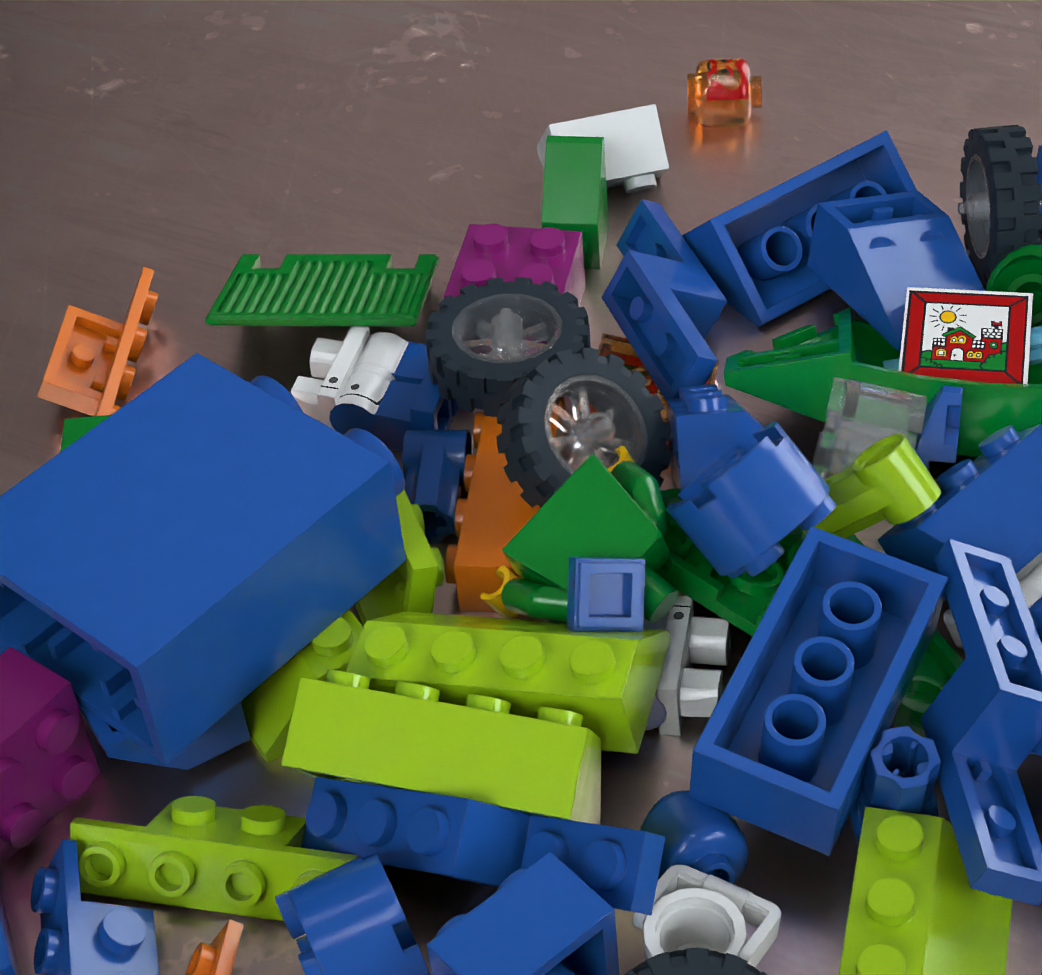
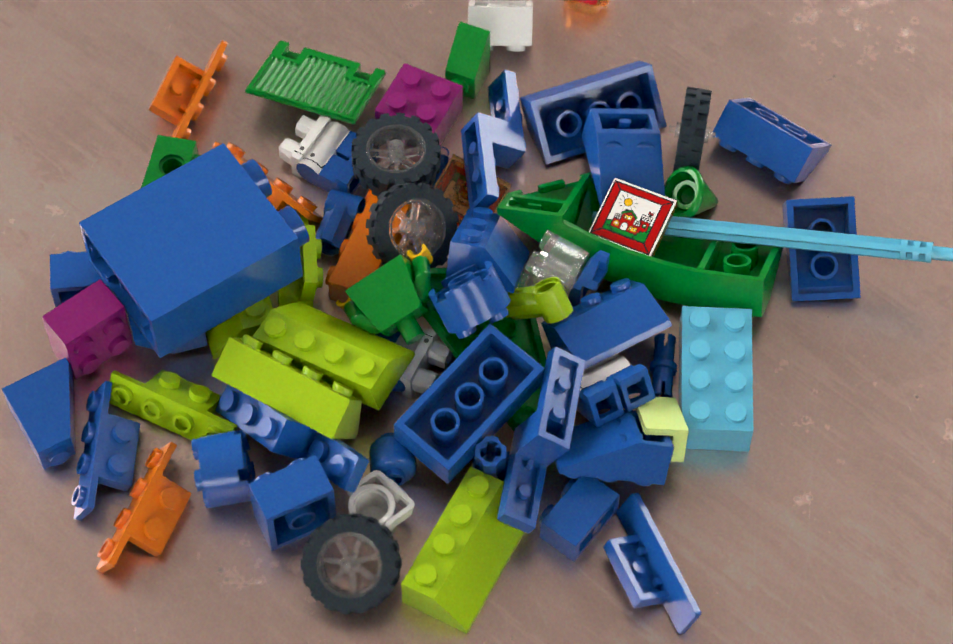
camera: 10 degrees right, 15 degrees up
blue tile [567,556,645,631] -> none

